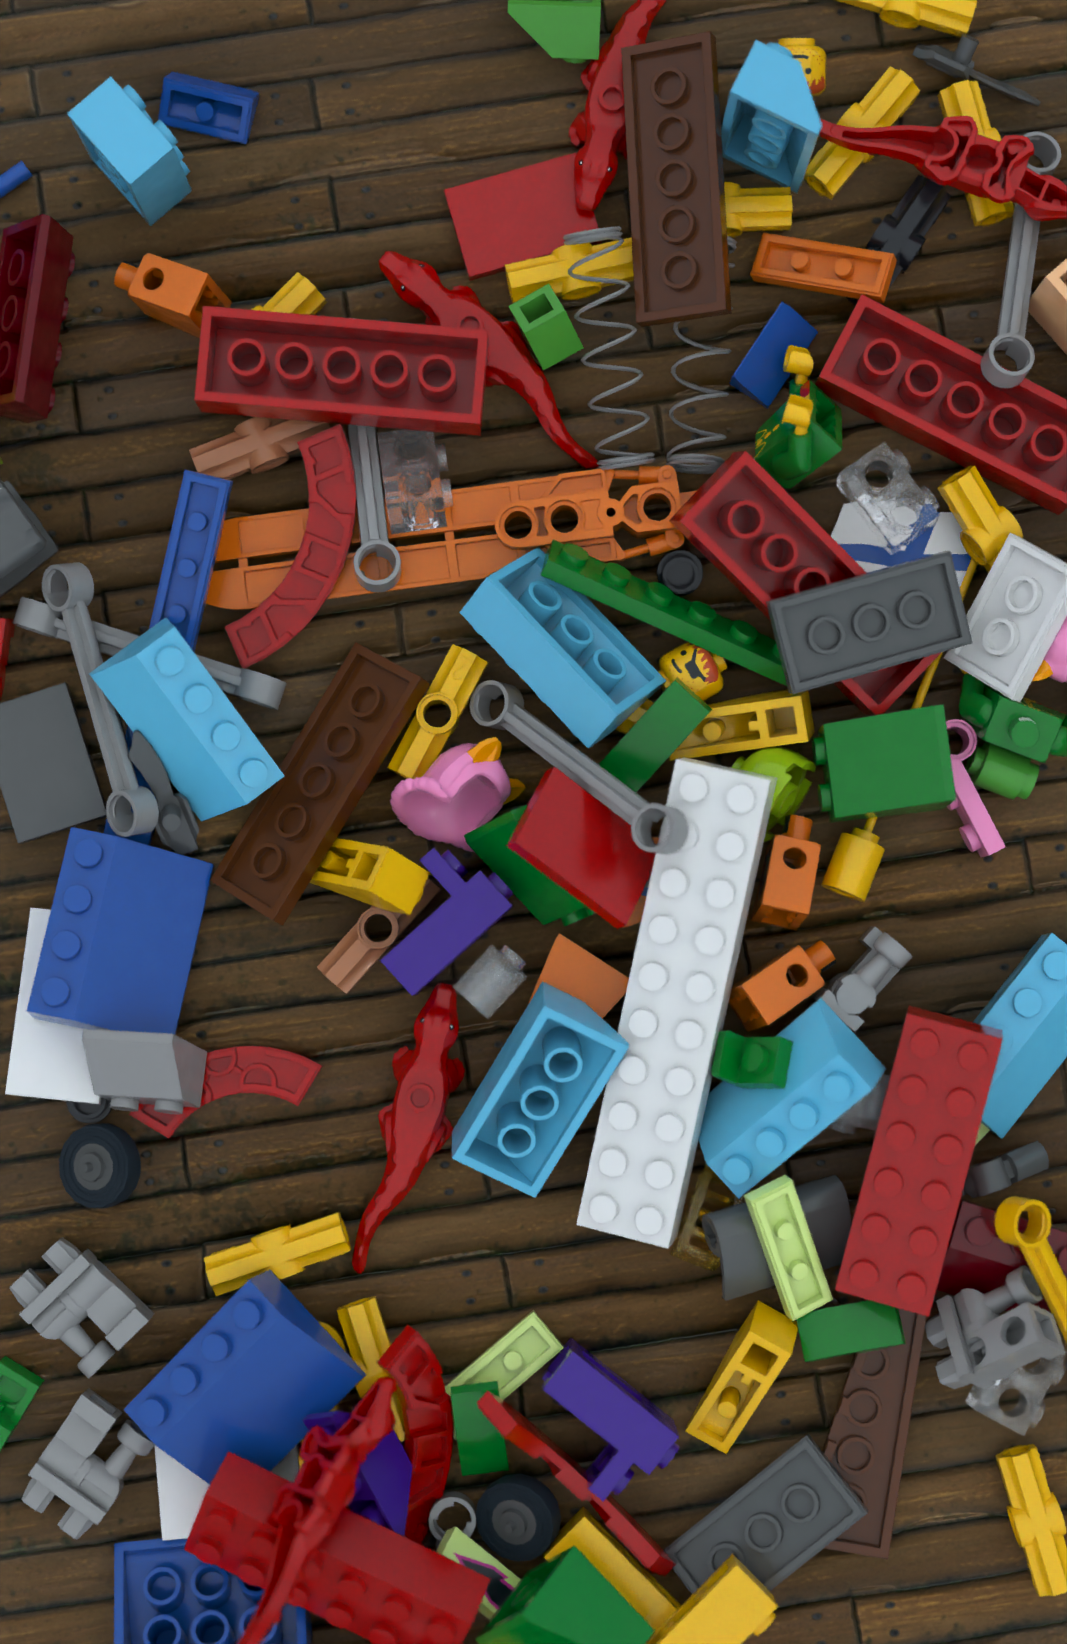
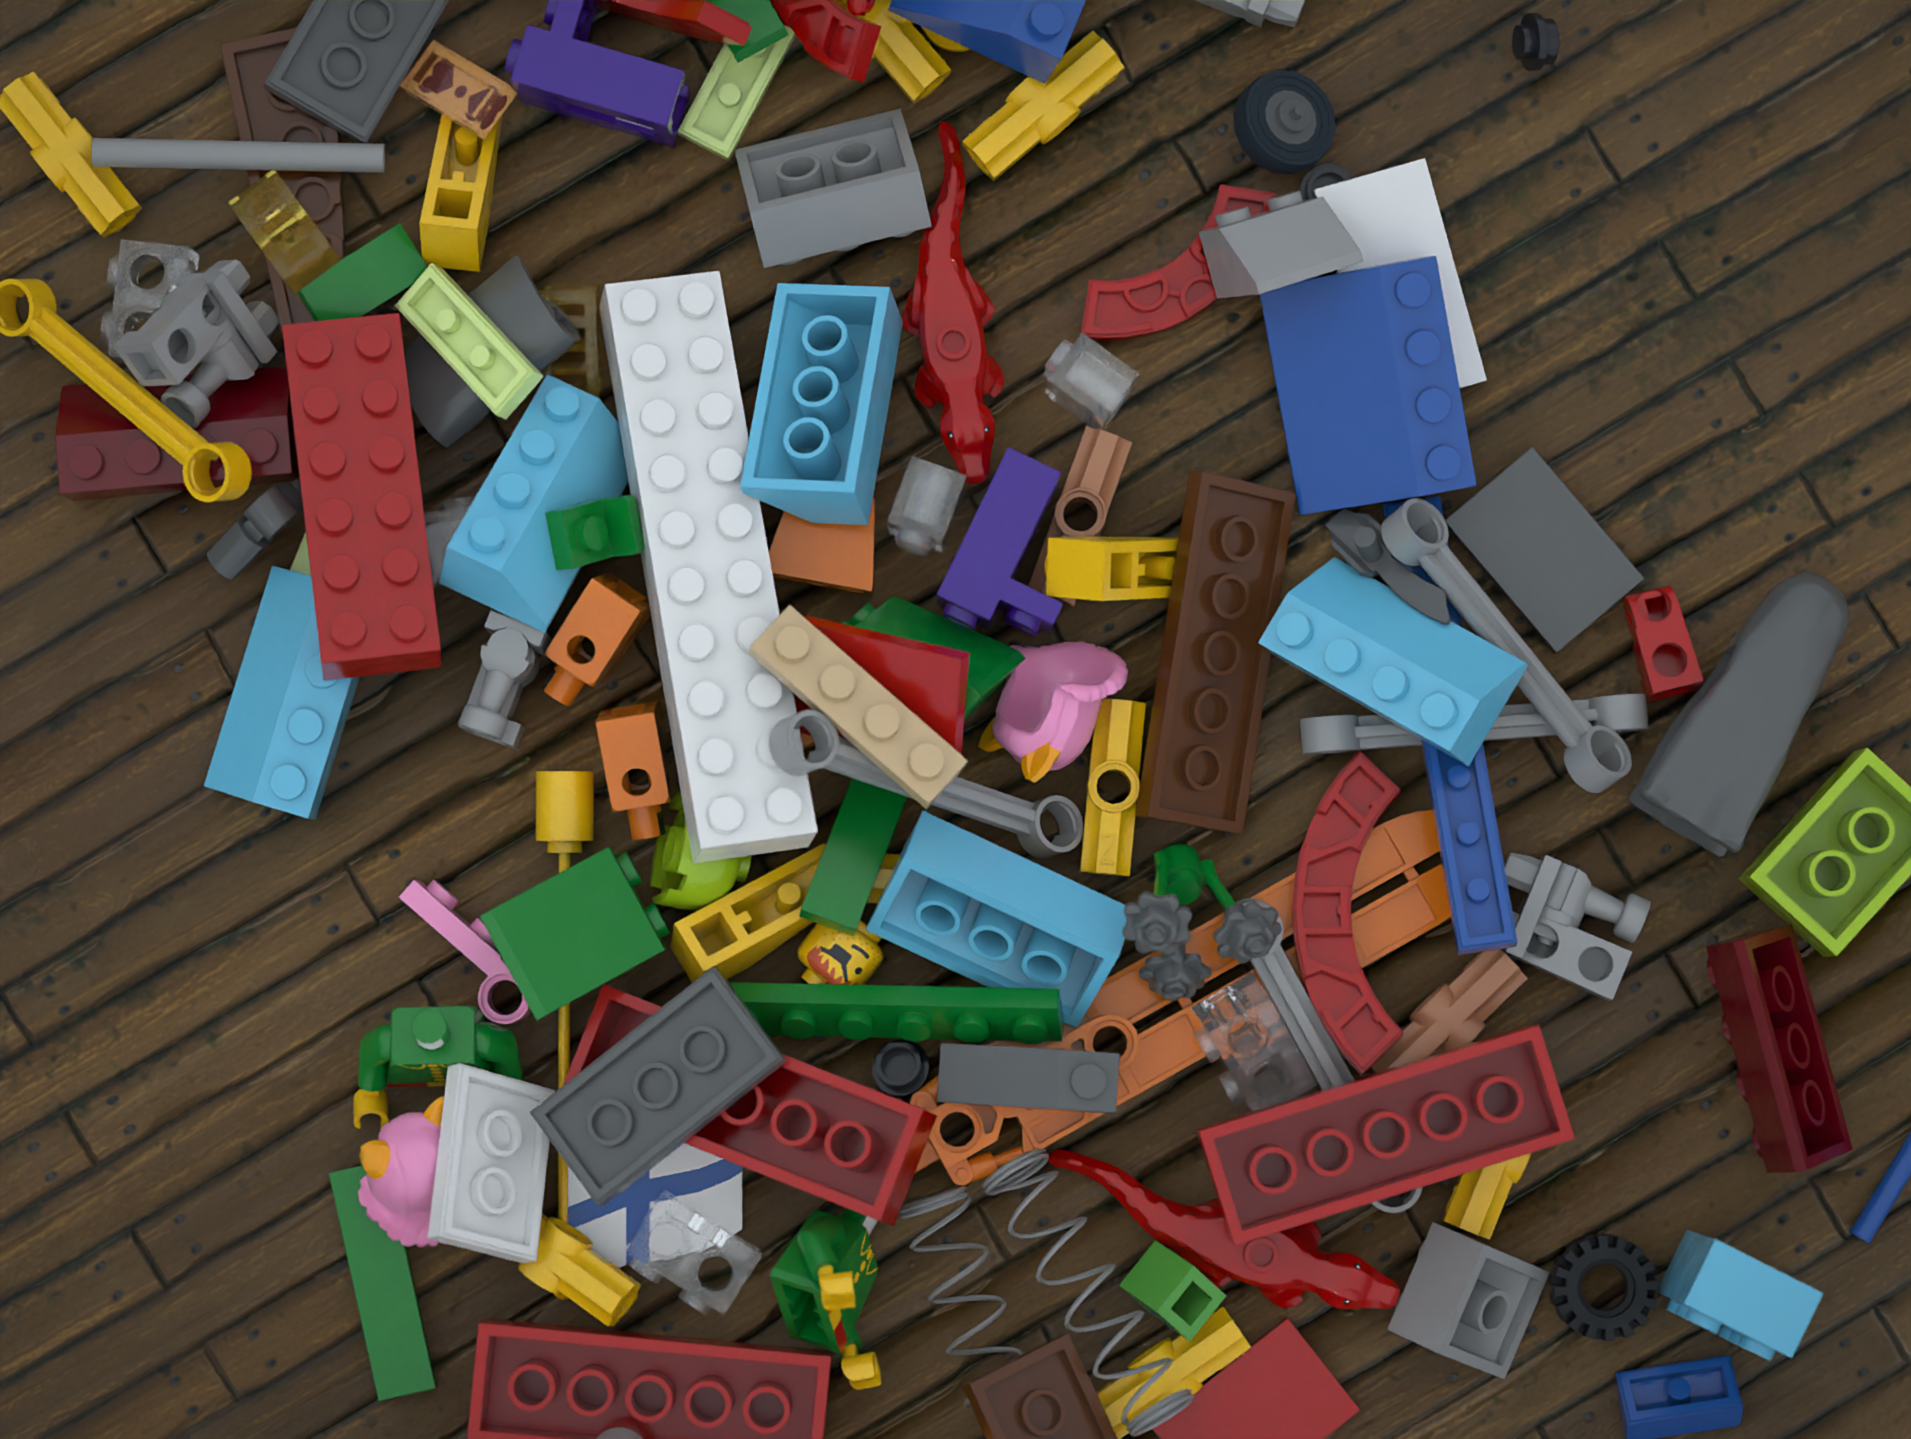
camera: 160 degrees right, 0 degrees up
orange torso [114,253,232,338] -> none
blue slope [730,301,818,409] -> none
bright green brick [965,742,1039,800] -> none
none -> light grey piece [91,138,385,173]
none -> clear yellow slope [228,171,341,294]
none -> clear orange tile [399,40,518,140]
none -> light grey slope [734,108,932,268]
none -> tan plate [749,605,968,809]
none -> dark grey slope [937,1043,1120,1114]
none -> clear brick [1043,333,1139,430]
none -> dark grey plant [1122,844,1282,1001]
none -> light grey slope [1387,1222,1550,1380]
none -> light grey hips [1502,853,1651,1001]
none -> black tyre [1548,1233,1659,1341]

